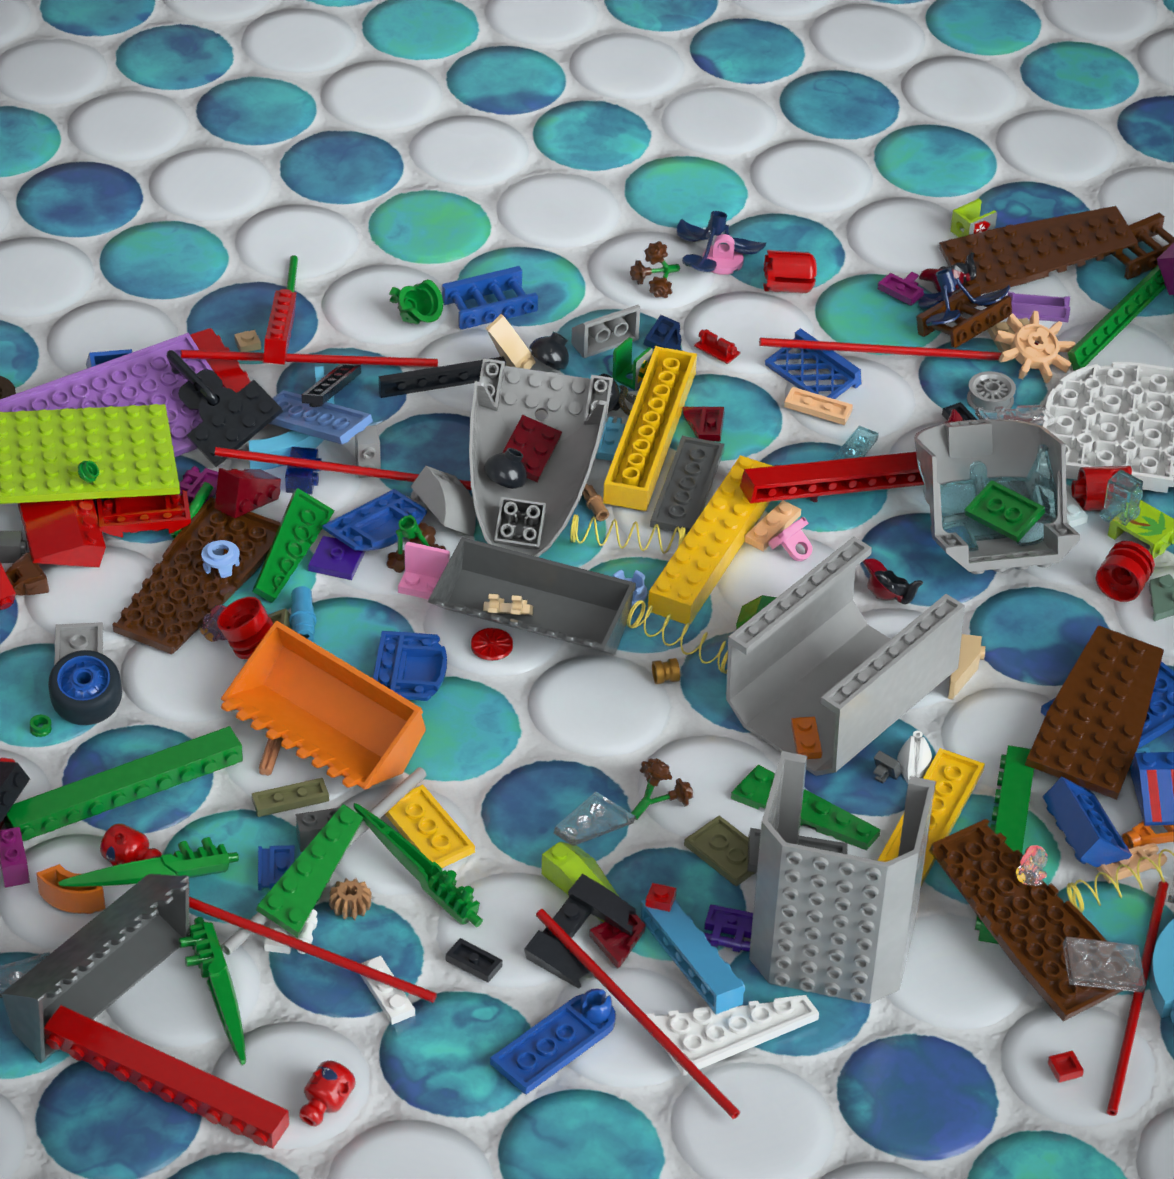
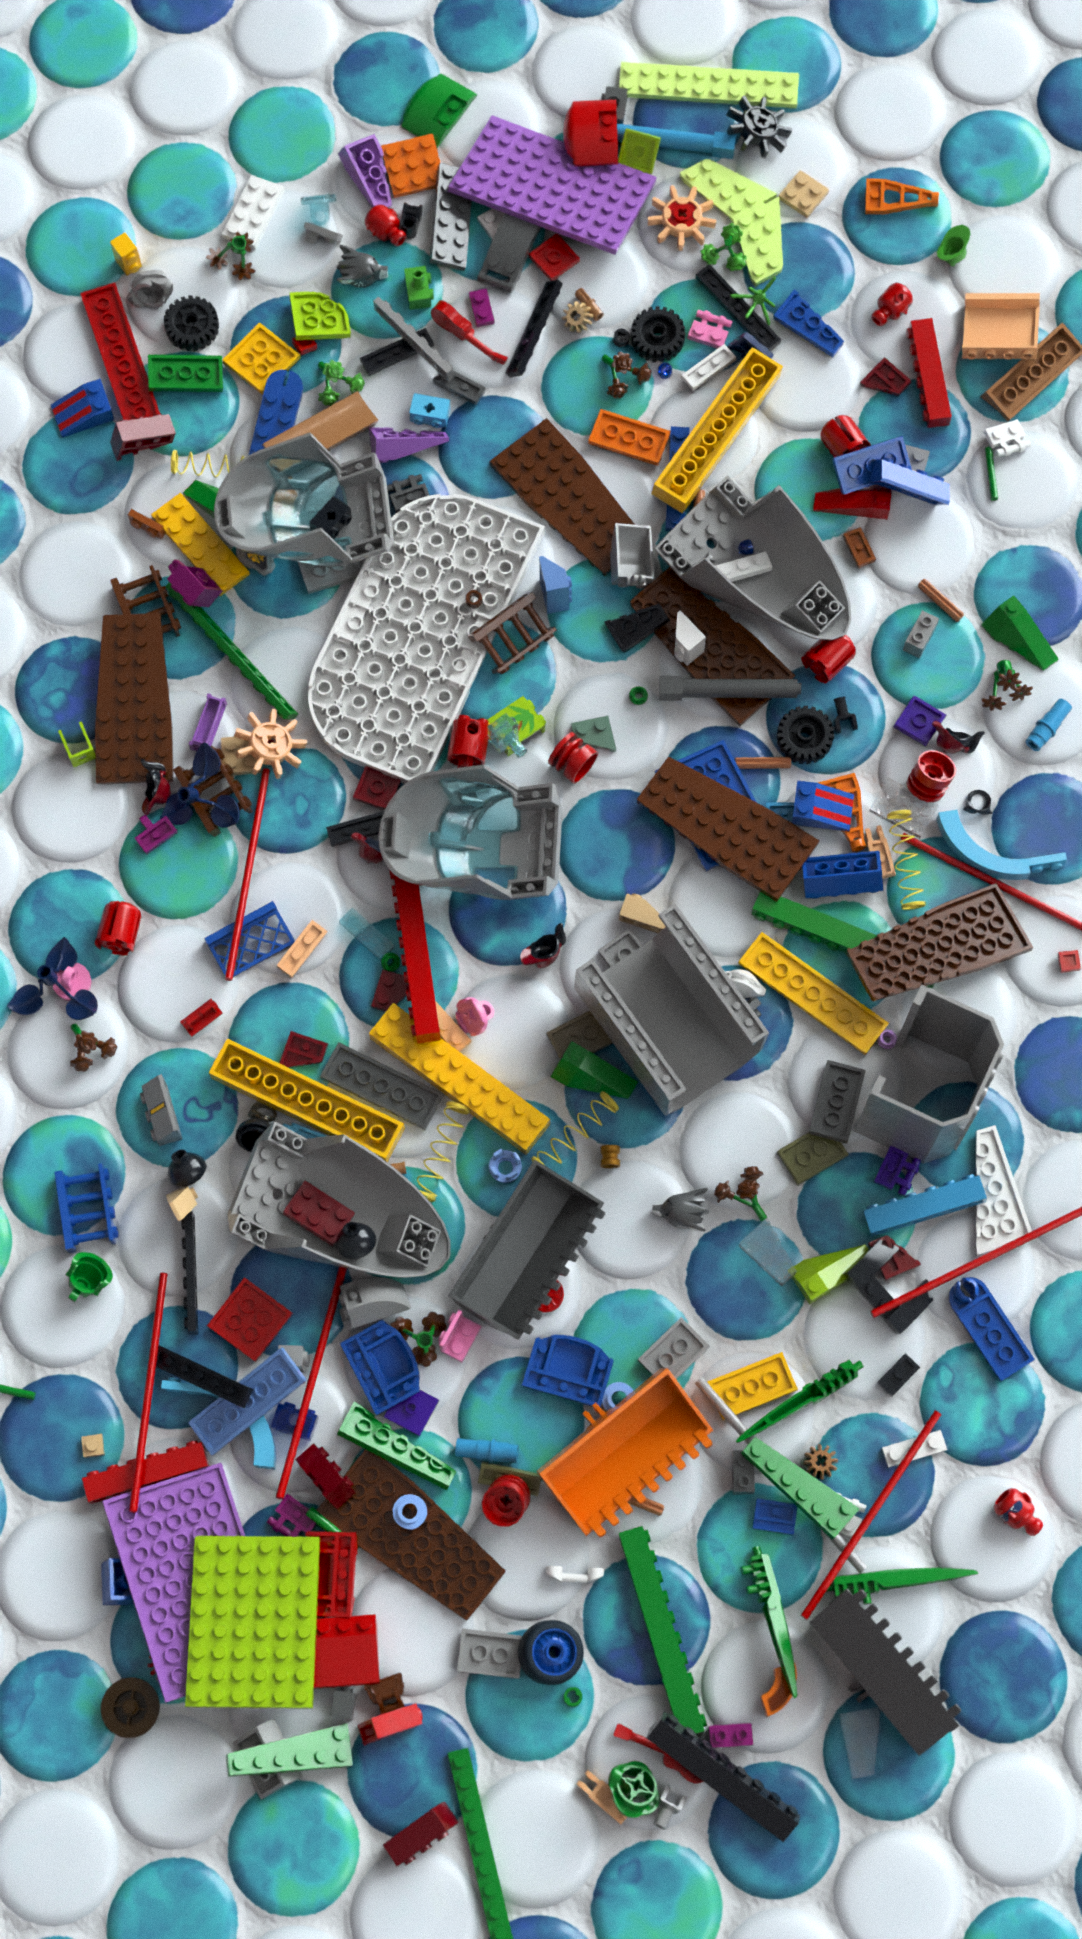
camera: 75 degrees left, 30 degrees up
red brick [44,1005,289,1149] -> none
green plate [78,460,99,483] -> none
red piece [100,823,162,866] -> none
black plate [167,350,283,467] -> none
animal [200,605,227,642] -> none
olive plate [251,778,329,817] -> none
red brick [263,289,297,365] -> none
tan plate [483,594,533,615] -> none
green piece [612,337,653,390] -> none
dark blue wing [643,315,683,351] -> none
red plate [645,883,677,912] -> none
green wing [731,765,881,850] -> none
orange plate [791,716,822,759] -> none
green plate [964,480,1046,542] -> none
light grey wheel [967,371,1016,415] -> none
clear wing [975,405,1054,427] -> none
clear animal [1016,845,1048,886] -> none
clear plate [1063,937,1146,992] -> none
none -> red plate [207,1277,293,1363]
none -> white bar [546,1566,604,1583]
none -> light grey plate [638,1317,710,1380]
none -> dark grey piece [652,1188,709,1232]

